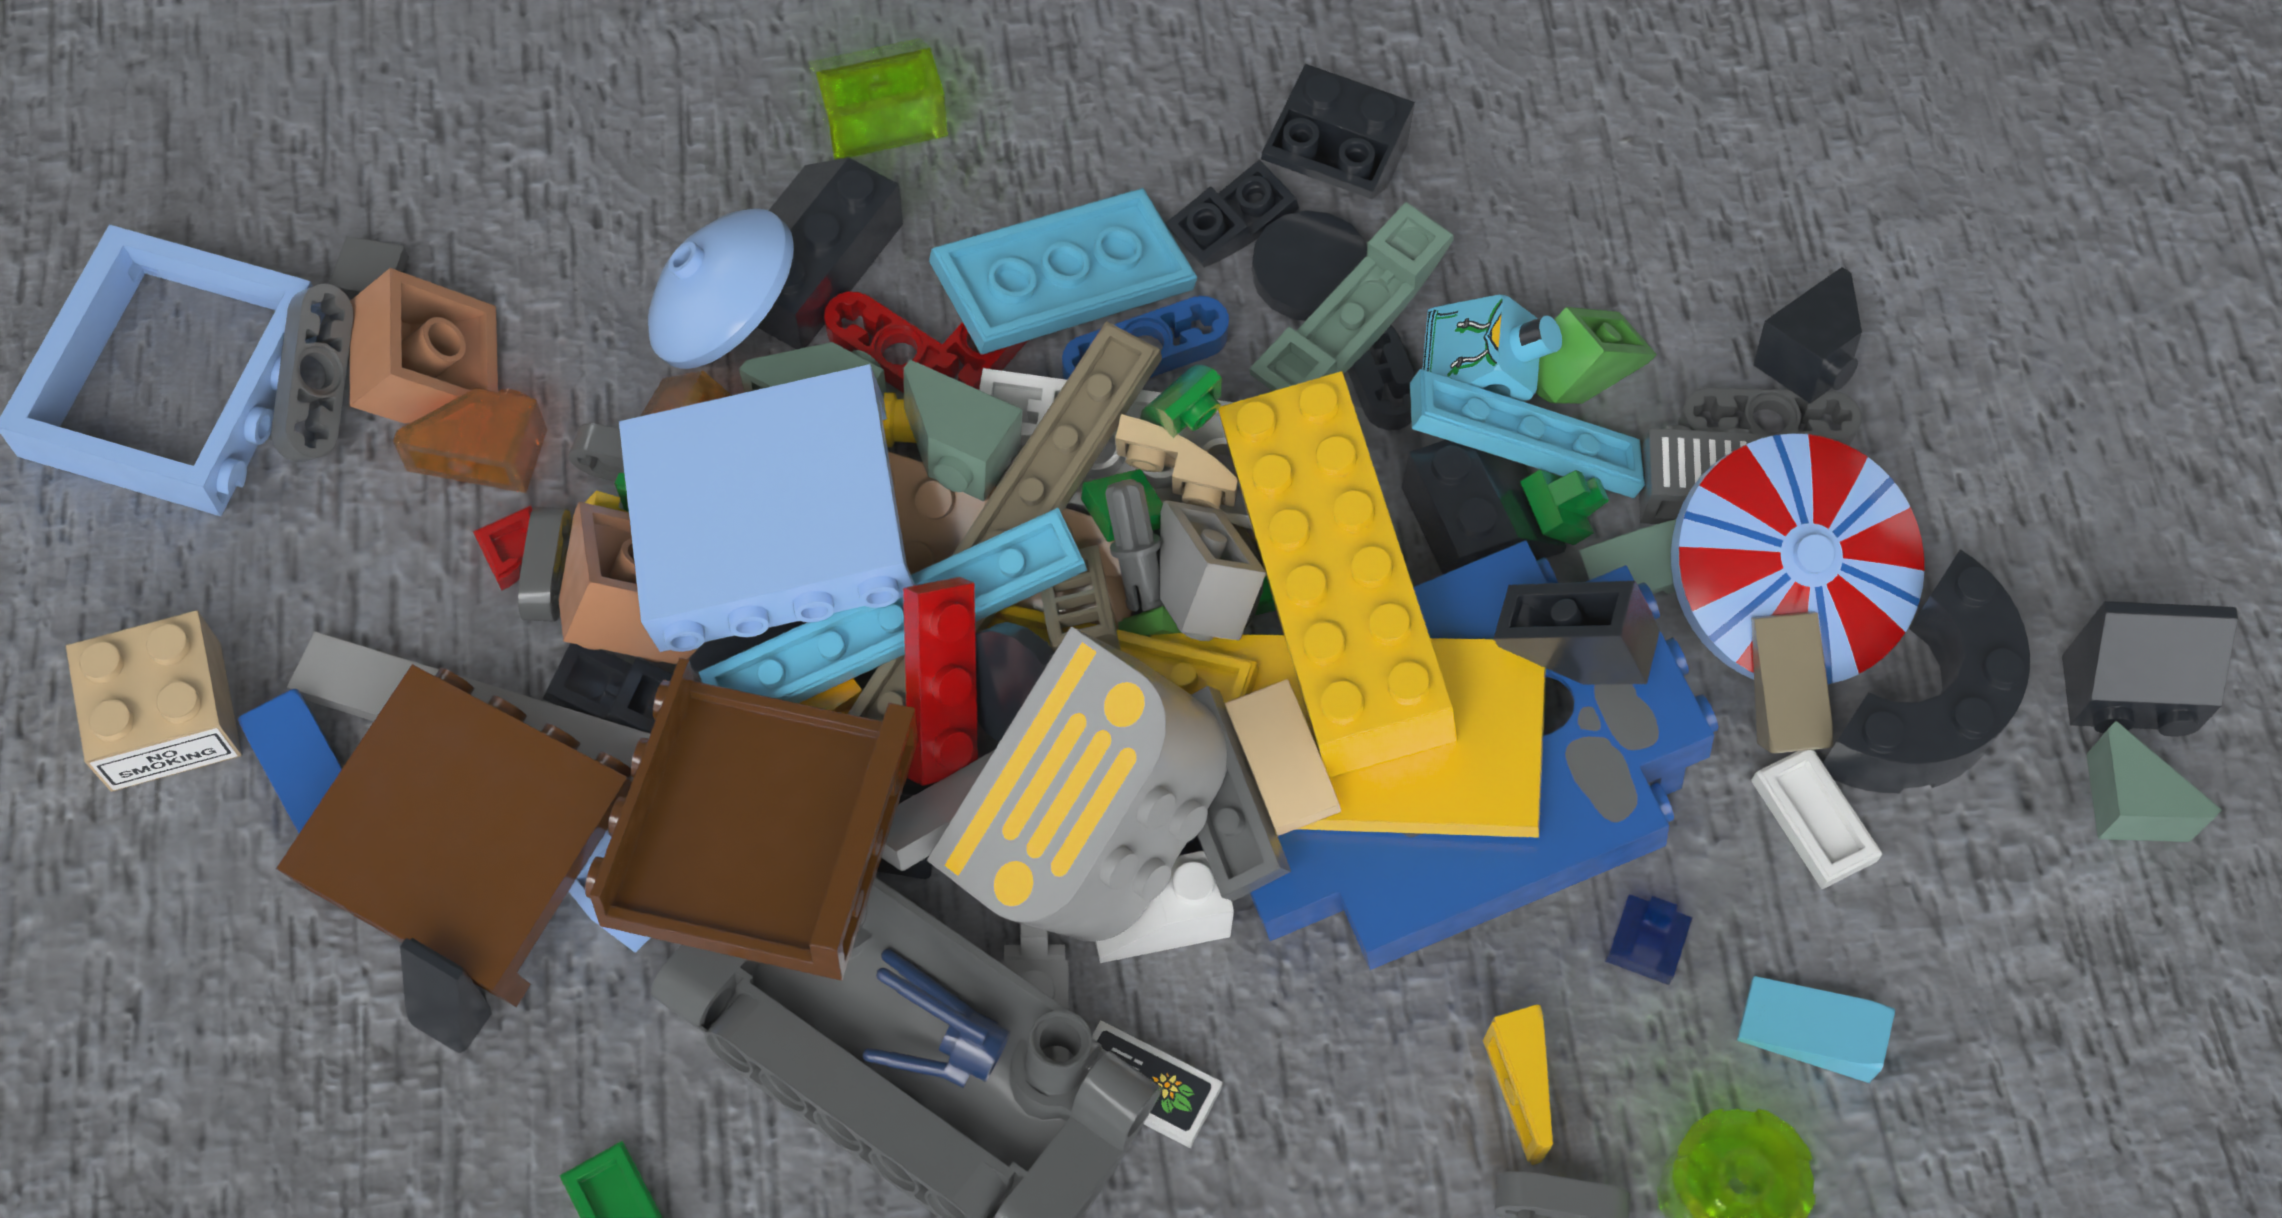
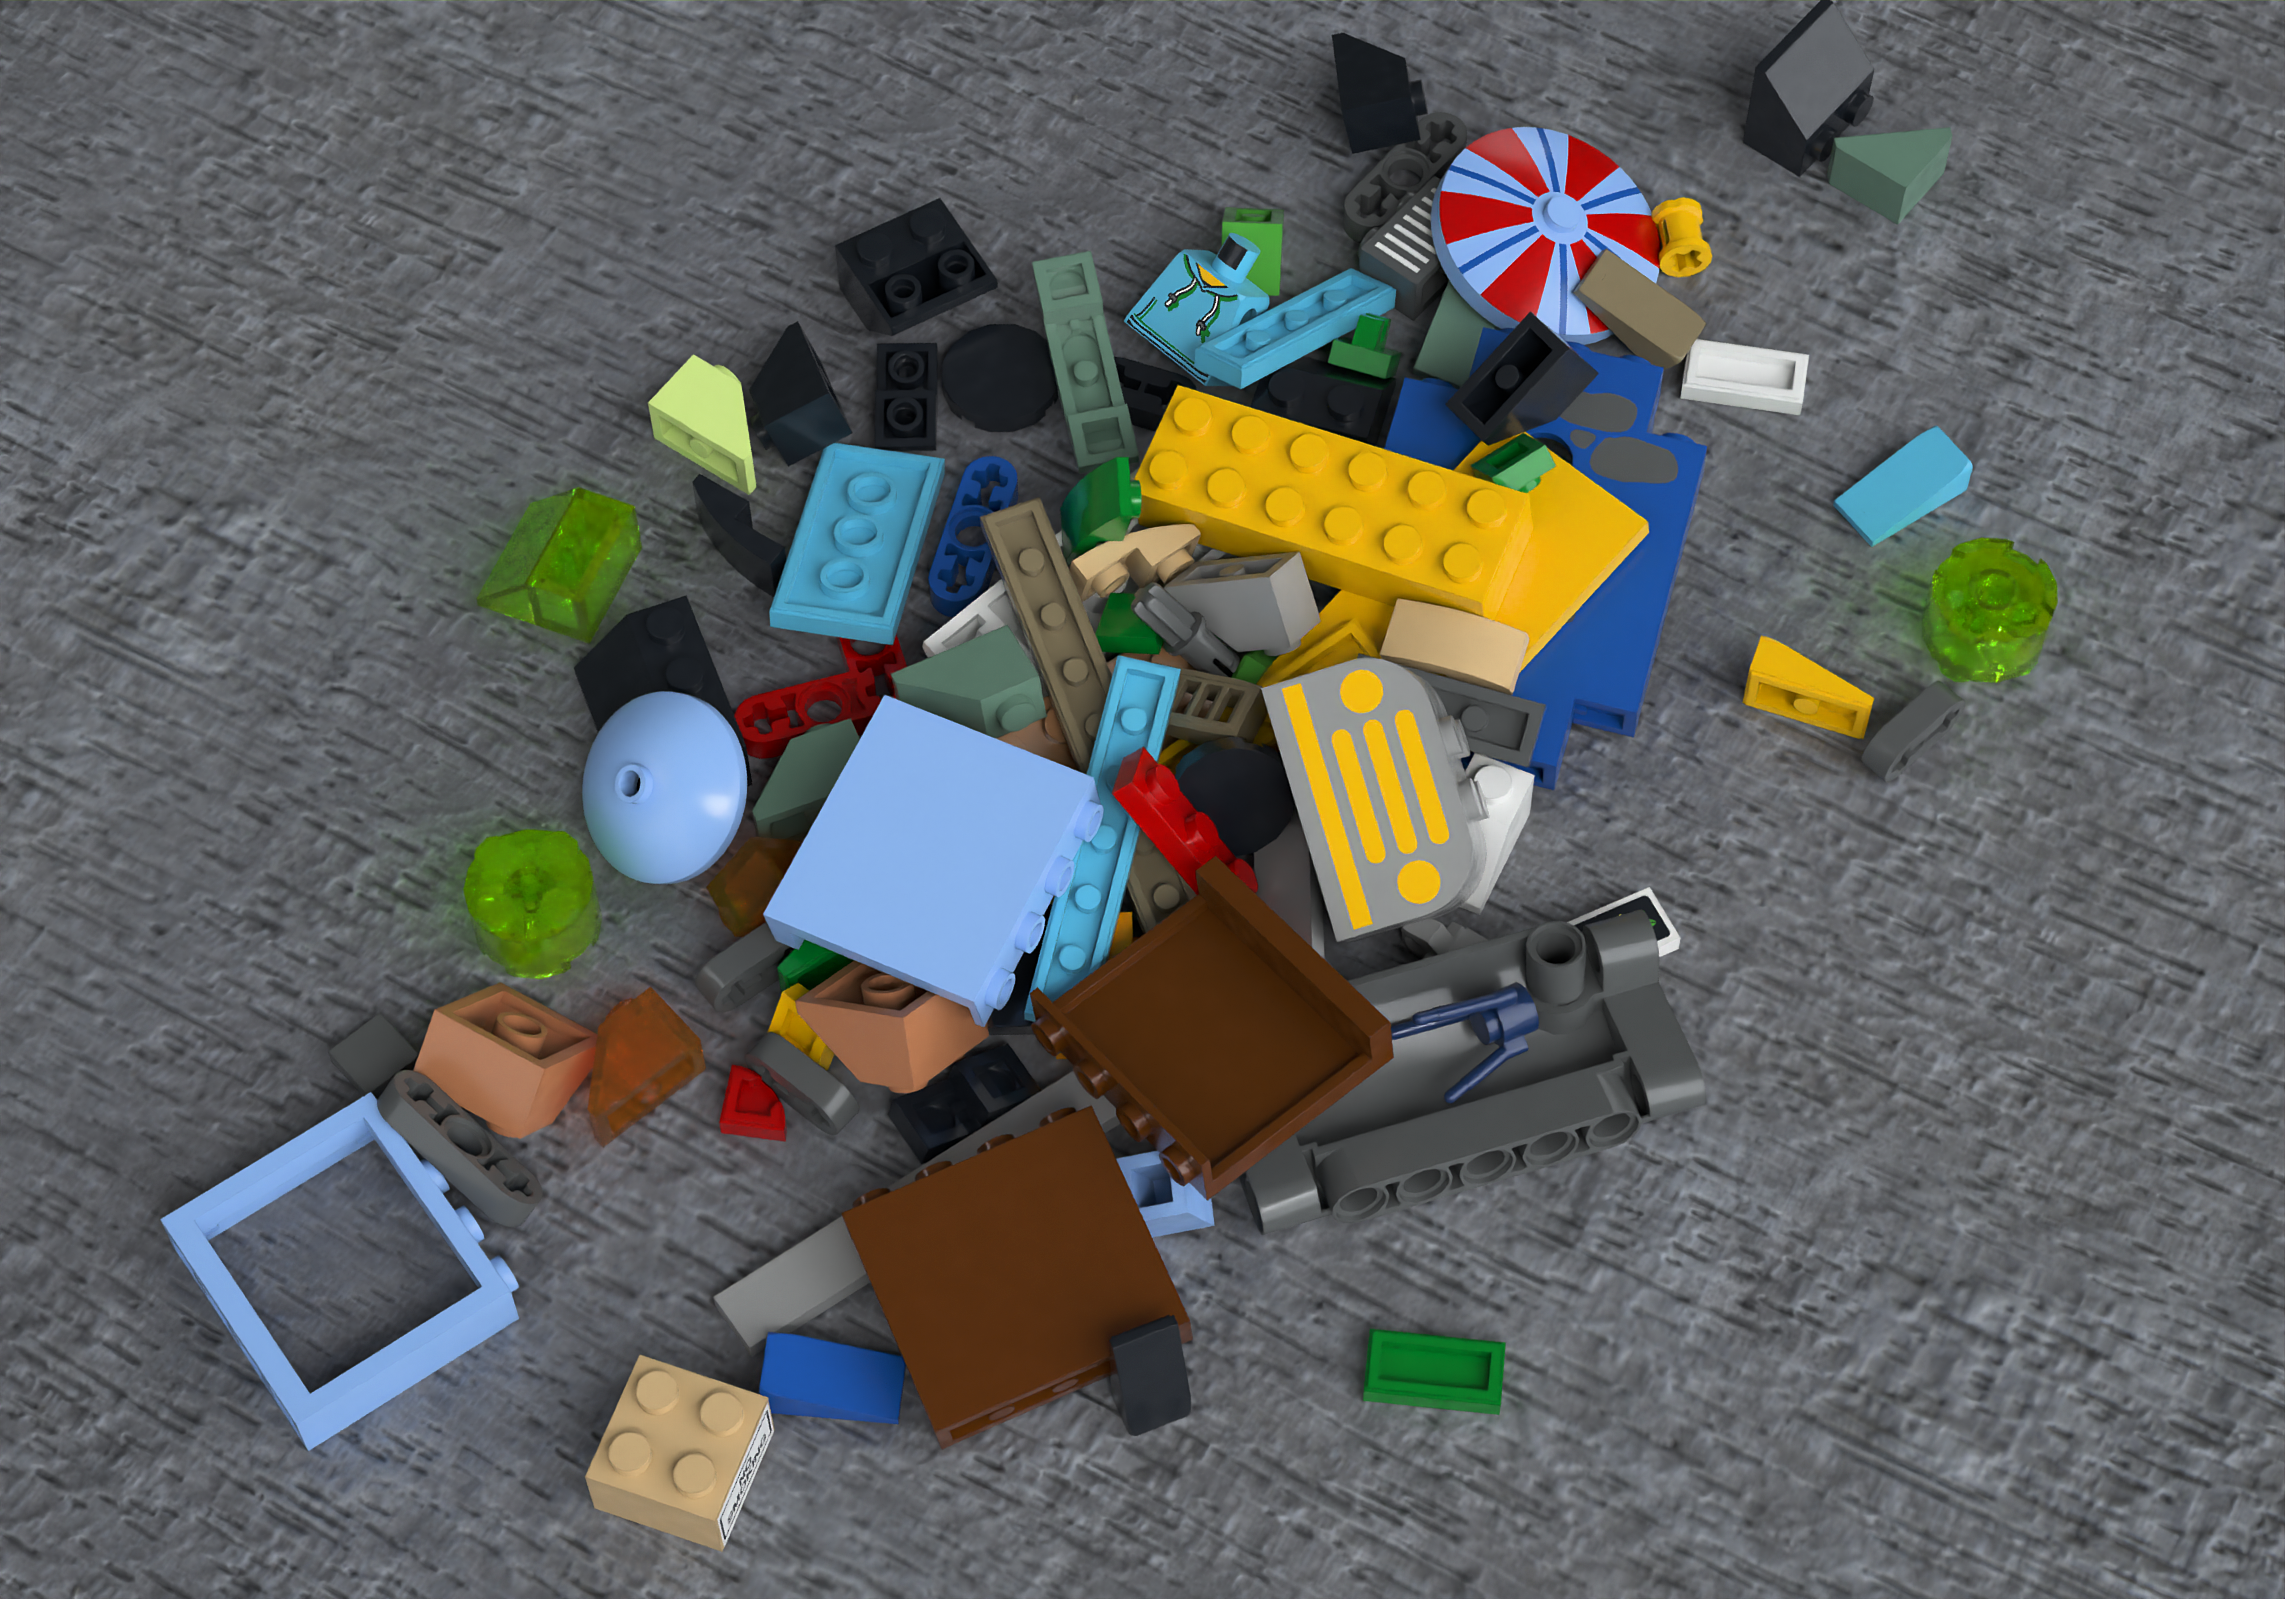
camera: 50 degrees left, 5 degrees down
clear blue tile [1605,894,1693,985] -> none
black brick [1823,549,2030,794] -> none
none -> clear neon green brick [463,829,603,979]
none -> yellowish green slope [648,354,757,495]
none -> black slope [692,474,787,597]
none -> black slope [749,321,853,467]
none -> green plate [1471,433,1556,493]
none -> yellow bush [1651,197,1712,277]

